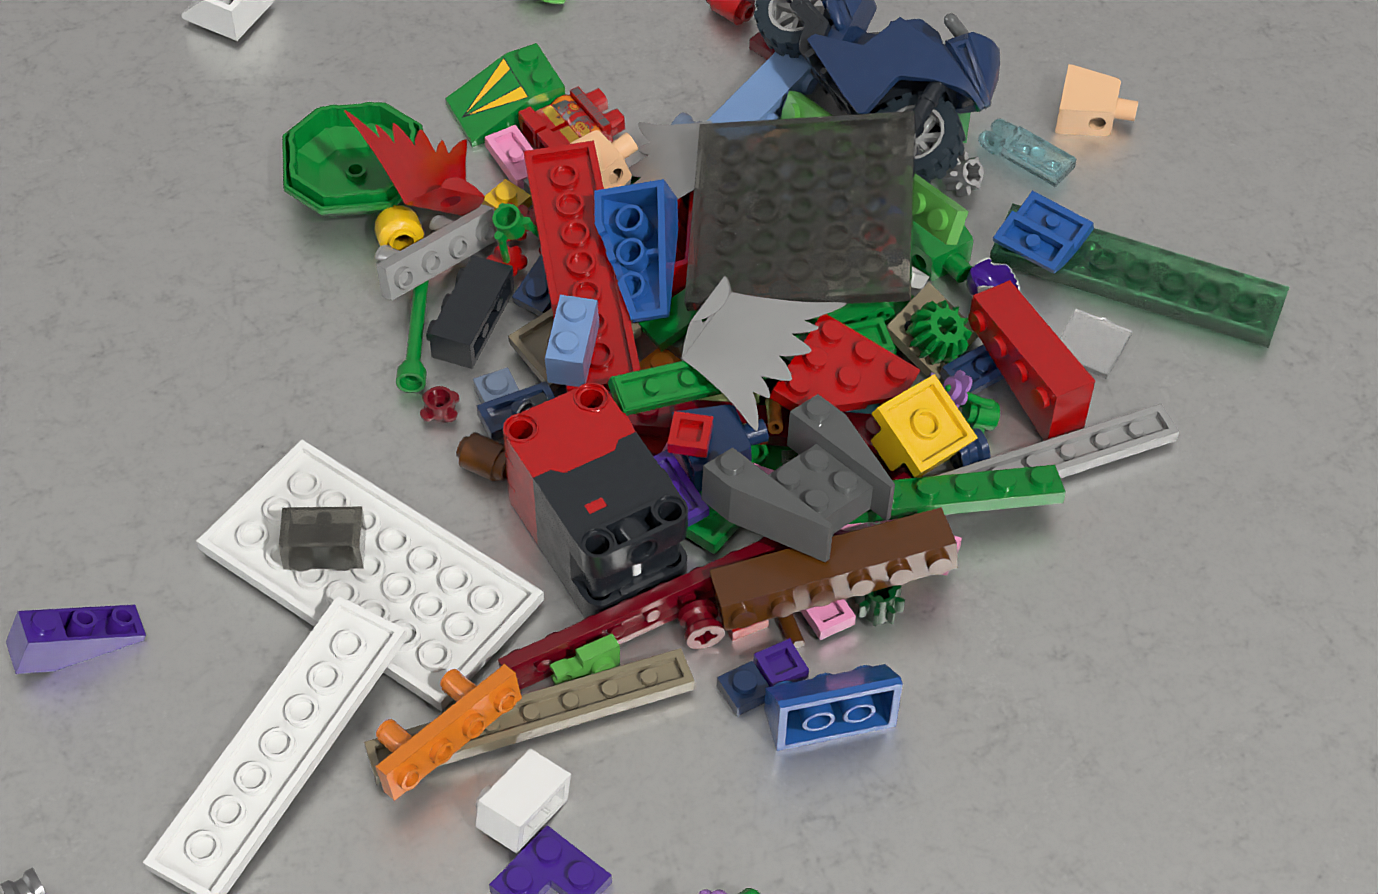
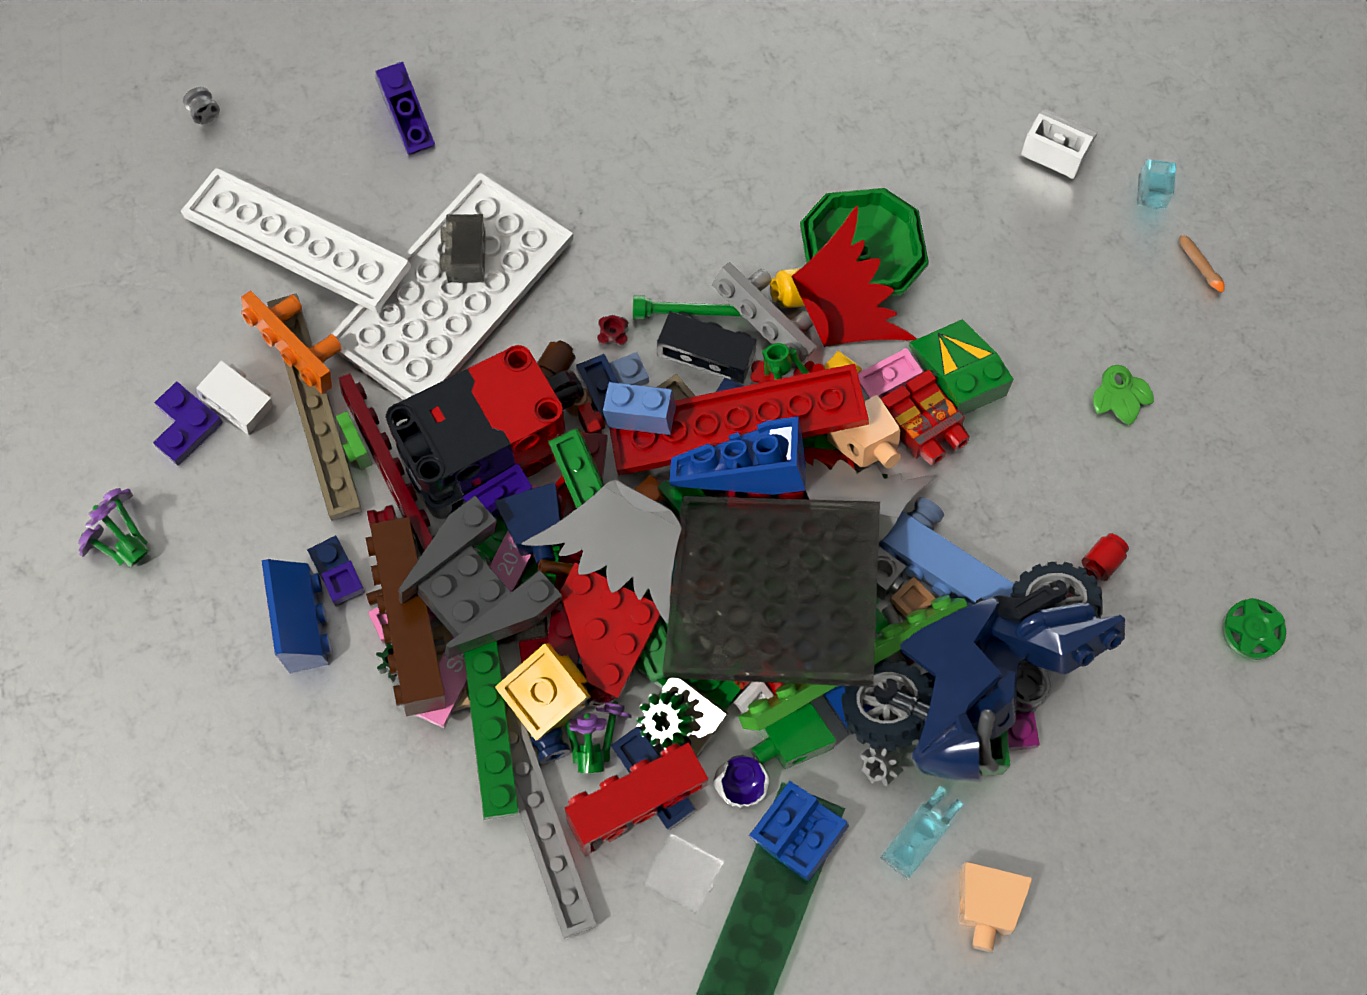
camera: 90 degrees right, 15 degrees up
red plate [667,411,713,458] -> none

